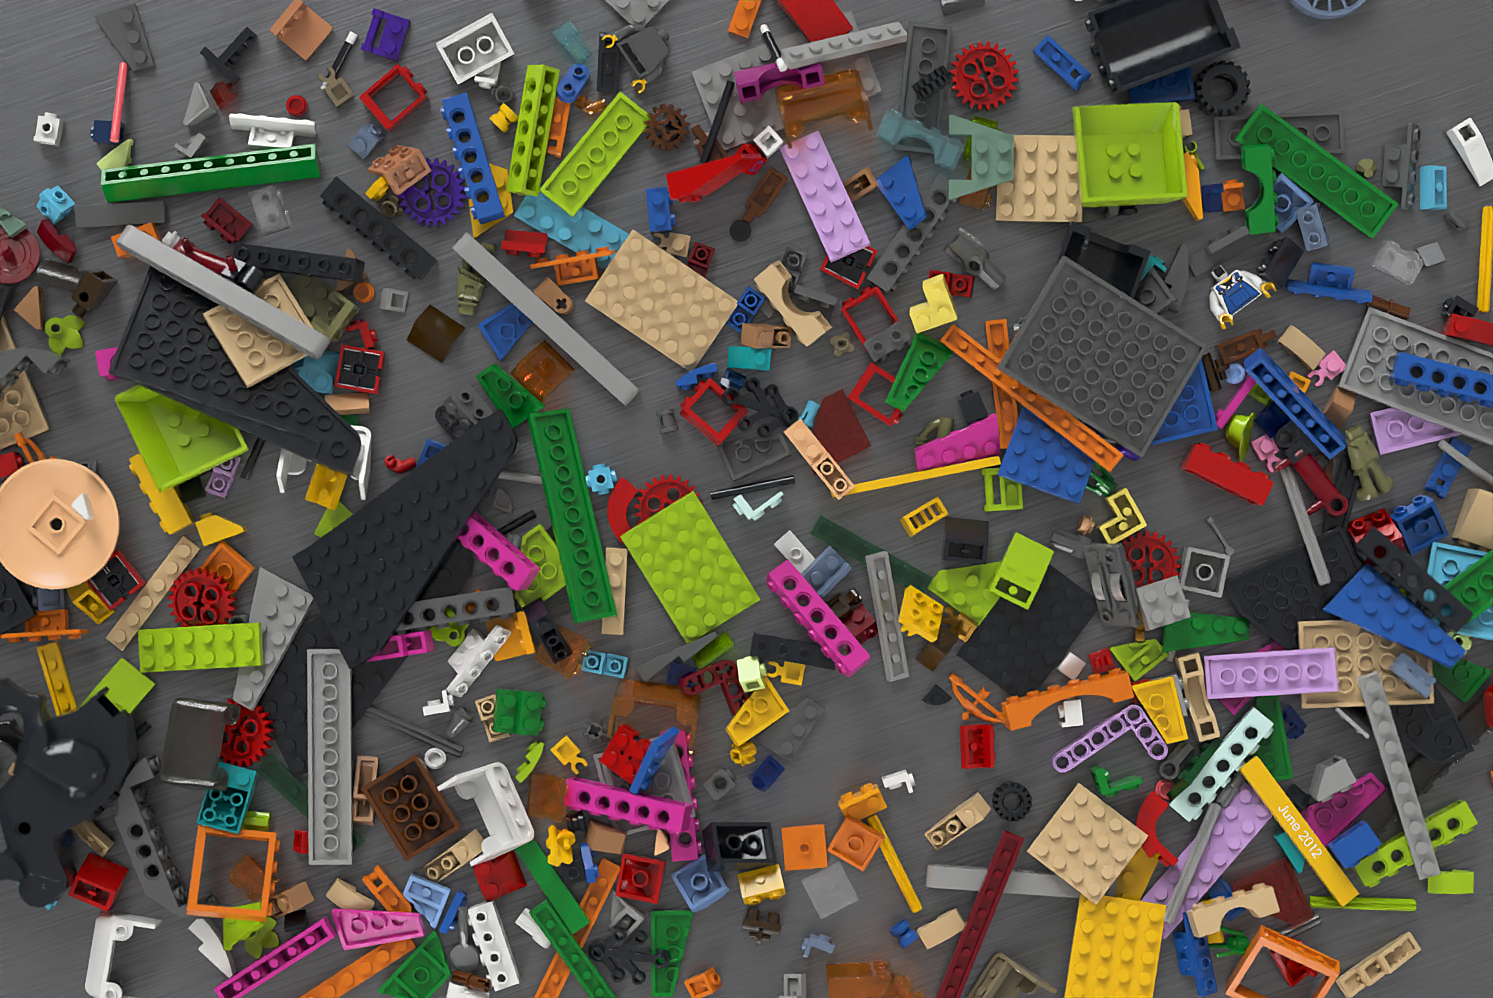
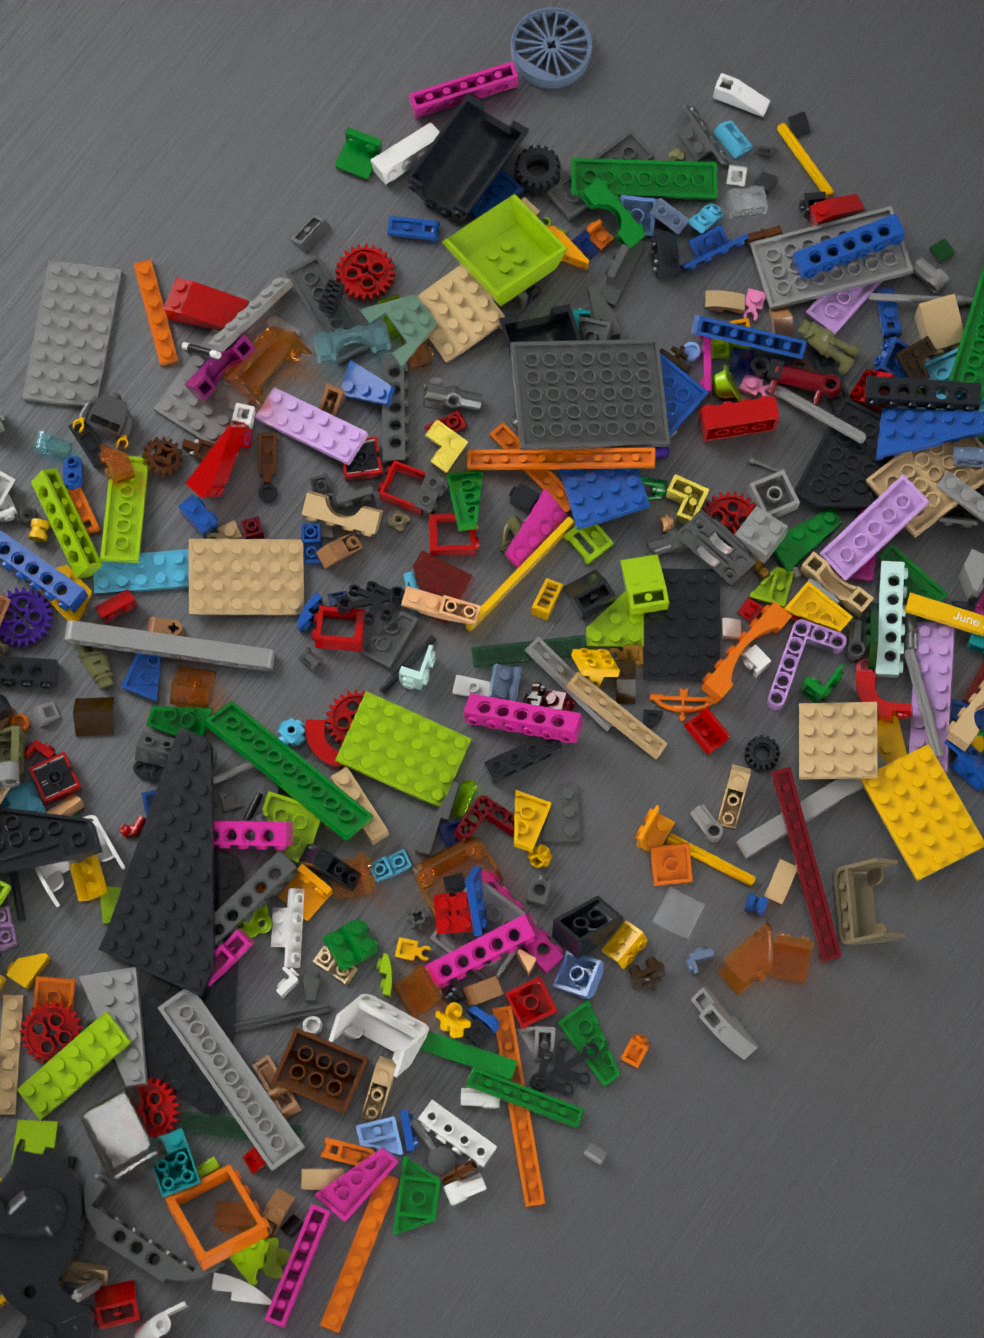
camera: 35 degrees left, 15 degrees down
red slope [473,849,527,902] -> none
orange bracket [530,246,616,286] -> none
clear orange arm [575,95,607,114] -> none
black bar [700,80,735,164] -> none
teal slope [727,346,771,371] -> none
yellowish green brick [737,656,767,693] -> none
clear blue bracket [749,755,785,792] -> none
yellow plate [767,661,805,686] -> none
orange plate [781,824,828,871] -> none
white bracket [881,769,916,793] -> none
torso [1209,265,1277,329] -> none
reddish brown hinge [1216,329,1277,365] -> none
clear blue bracket [1281,704,1307,739] -> none
none -> light grey axle [71,1278,103,1302]
none -> clear orange slope [98,444,136,485]
none -> black brick [443,872,466,895]
none -> tan plate [566,672,668,759]
none -> medium azure slope [688,203,725,234]
none -> light grey piece [690,804,723,843]
none -> white slope [726,164,747,186]
none -> dark brown plate [895,336,937,380]

